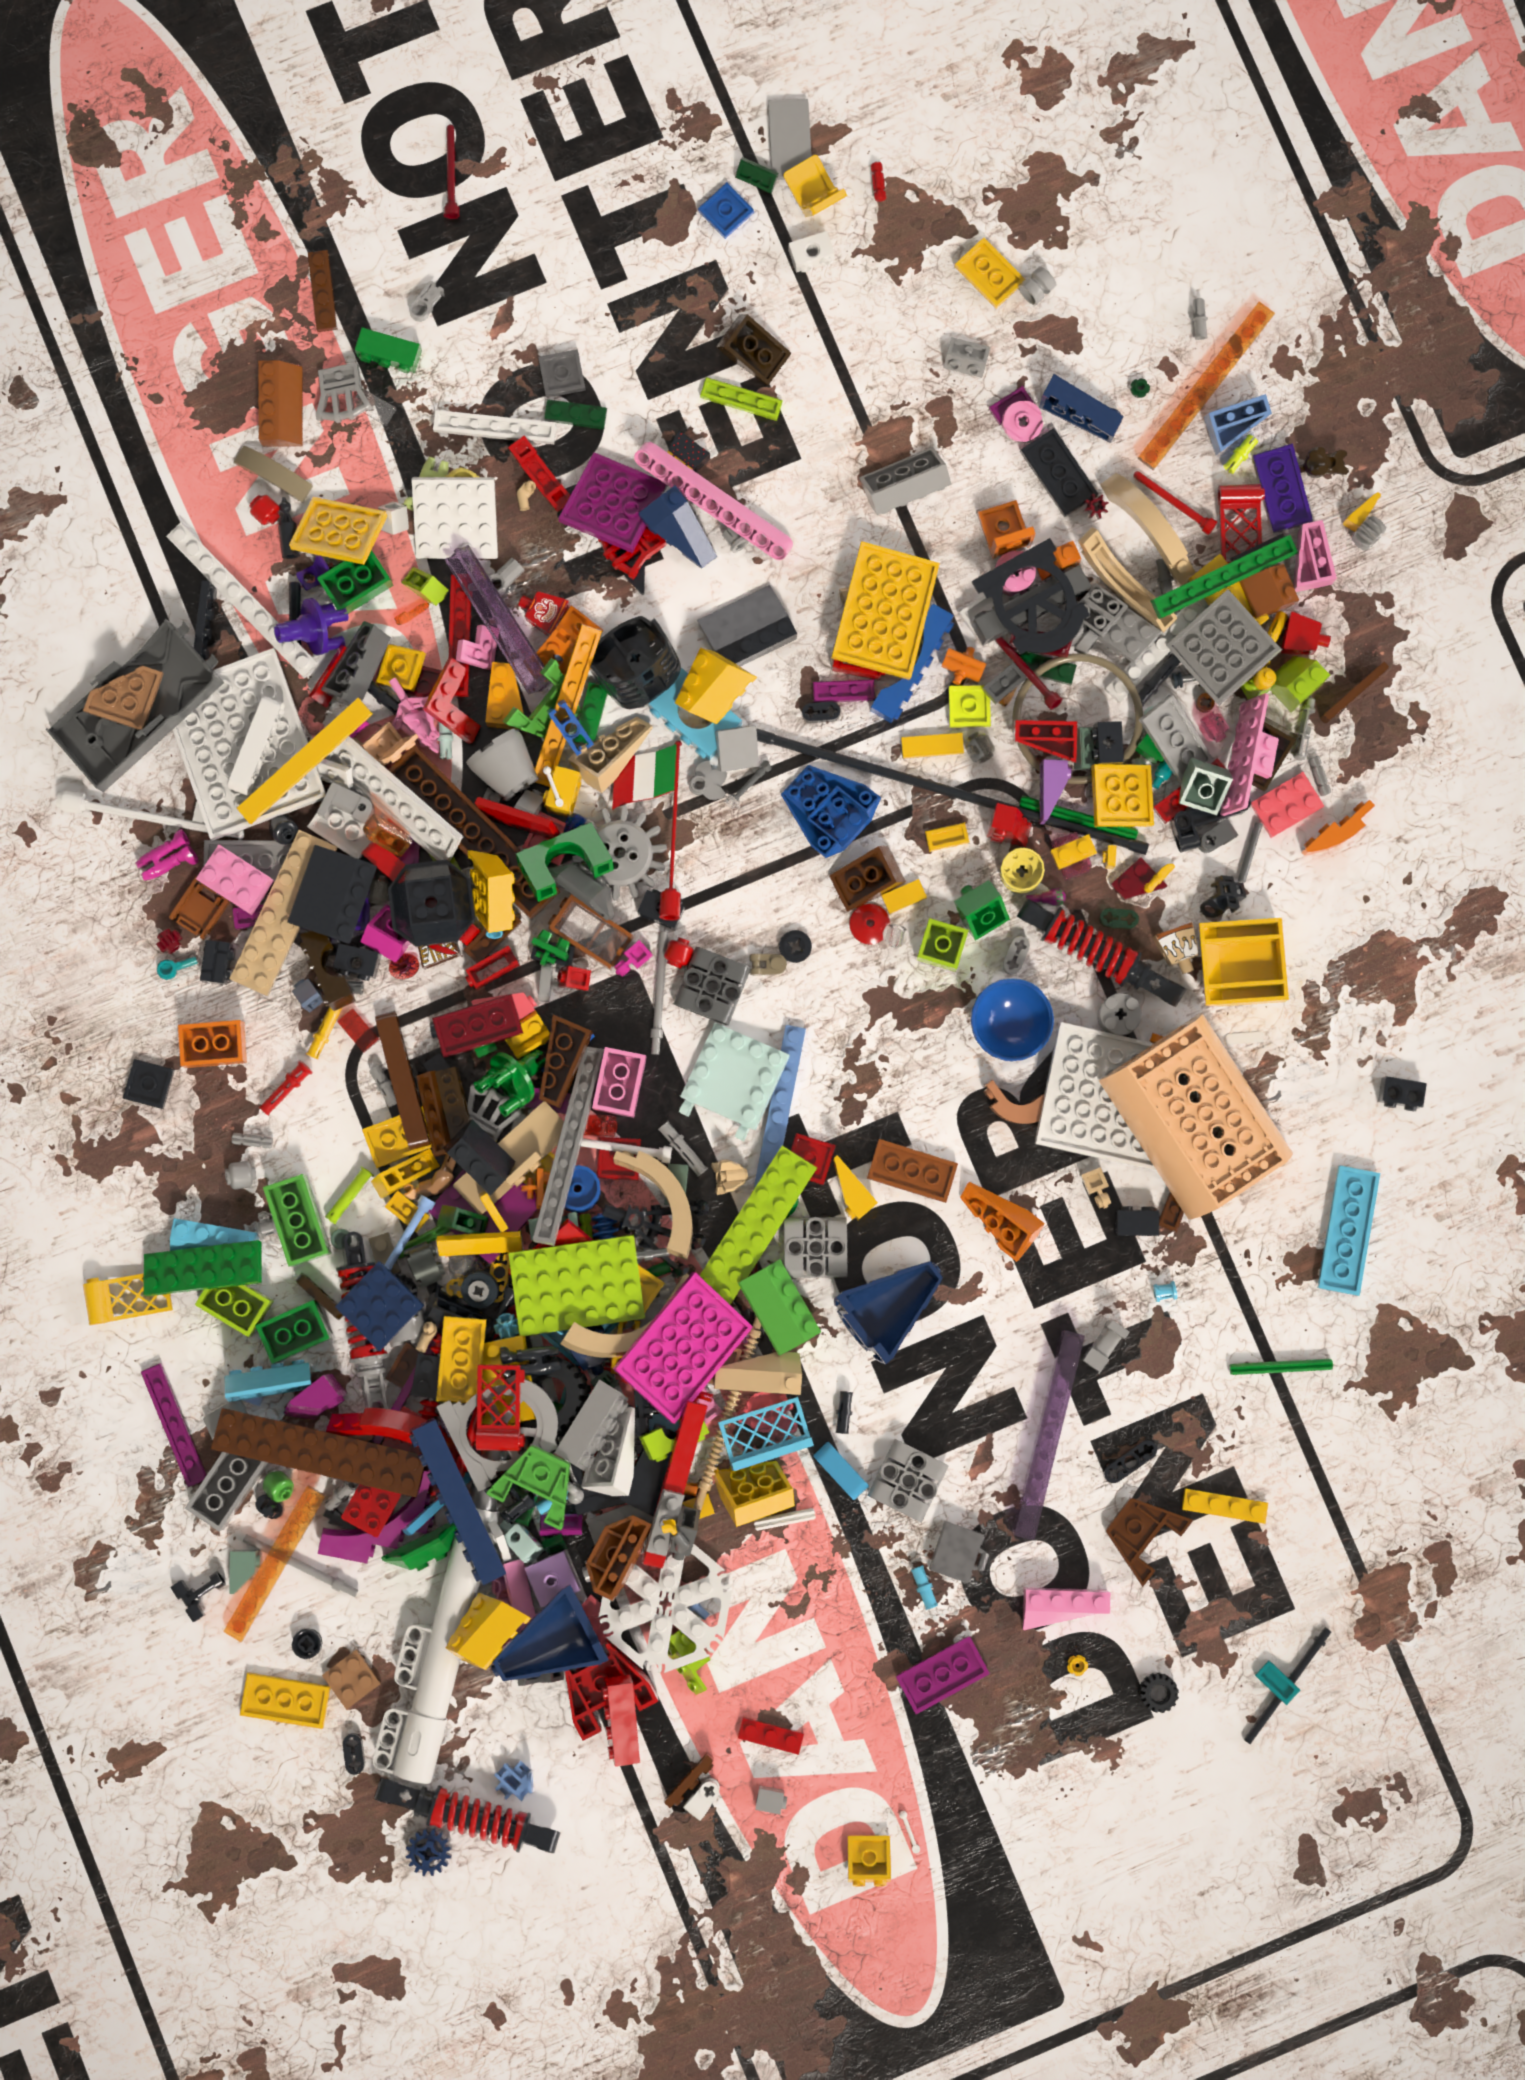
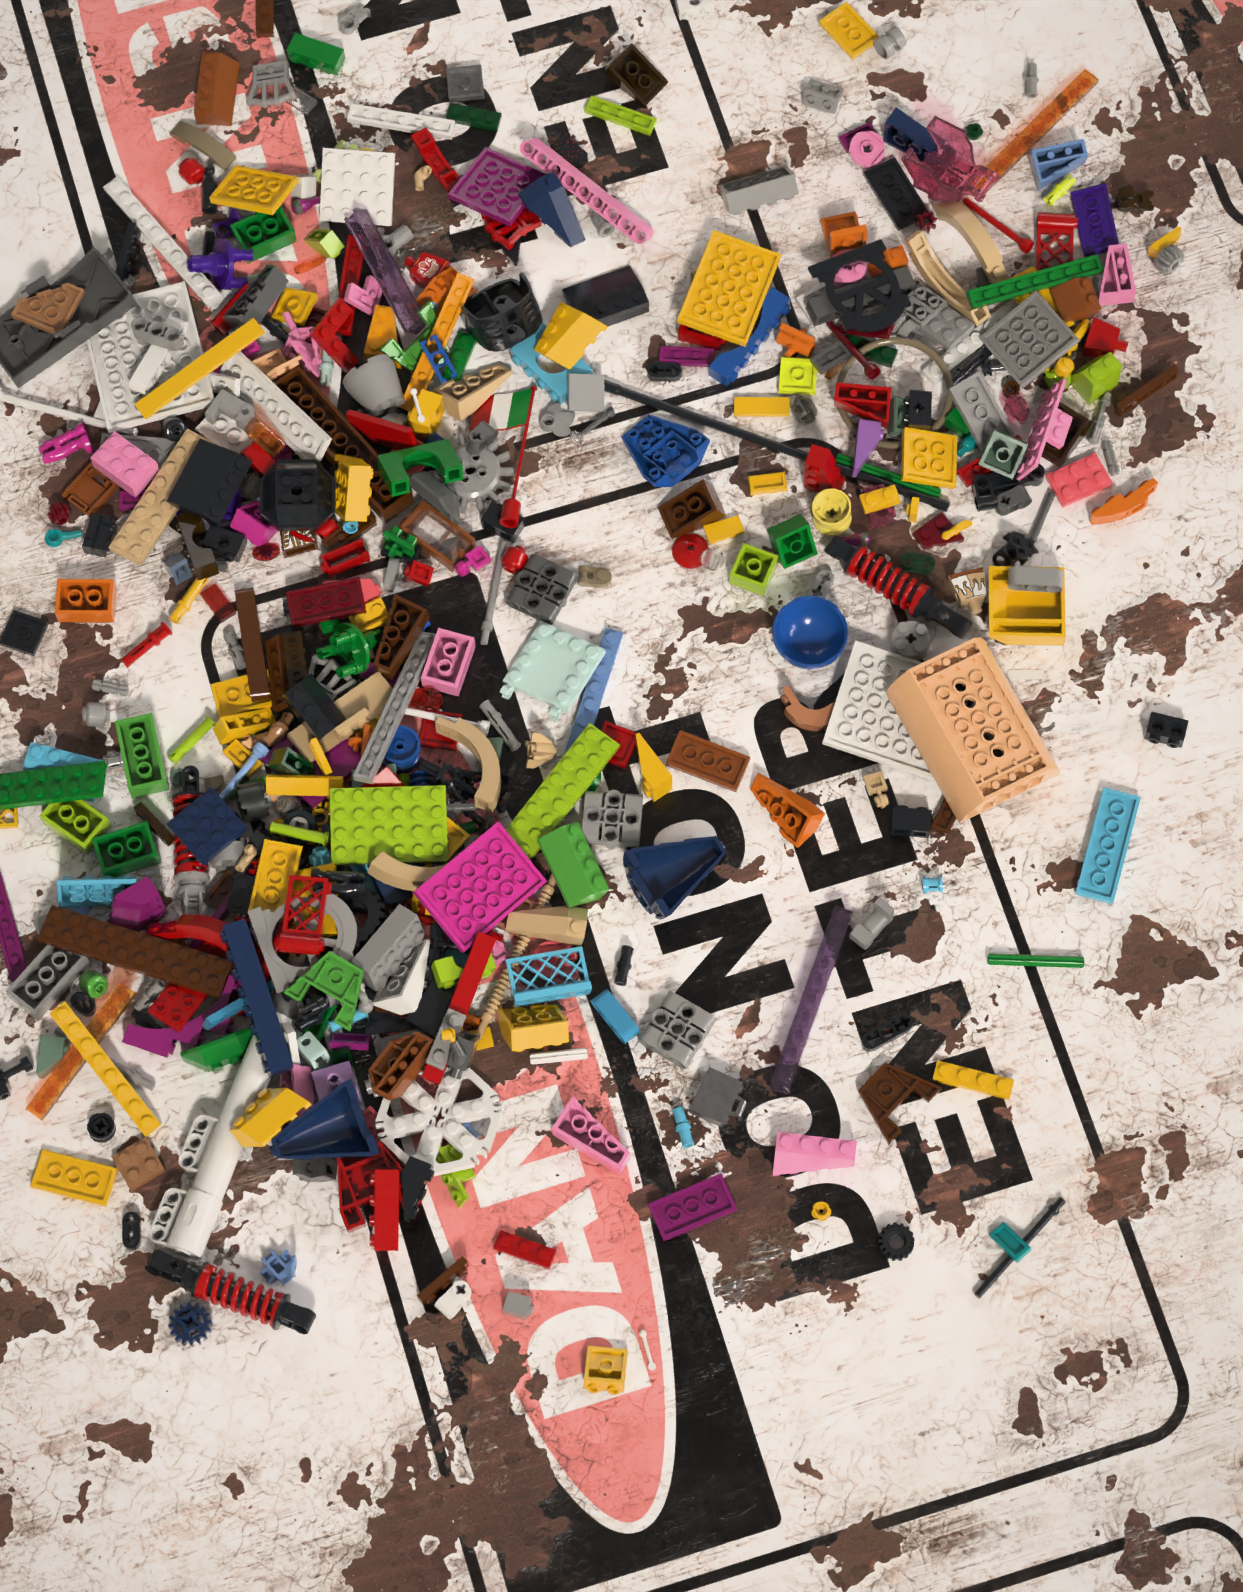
camera: 10 degrees right, 15 degrees down
black gear [779,930,812,963] -> none
none -> yellow plate [49,1001,161,1137]
none -> light grey beam [131,317,184,351]
none -> lime pin [270,821,329,847]
none -> magenta piece [291,195,321,215]
none -> black slope [402,1156,435,1223]
none -> dark grey piece [465,421,498,455]
none -> bright pink wedge [552,1096,630,1175]
none -> clear pink piece [902,116,999,203]
none -> light grey beam [1008,566,1063,593]

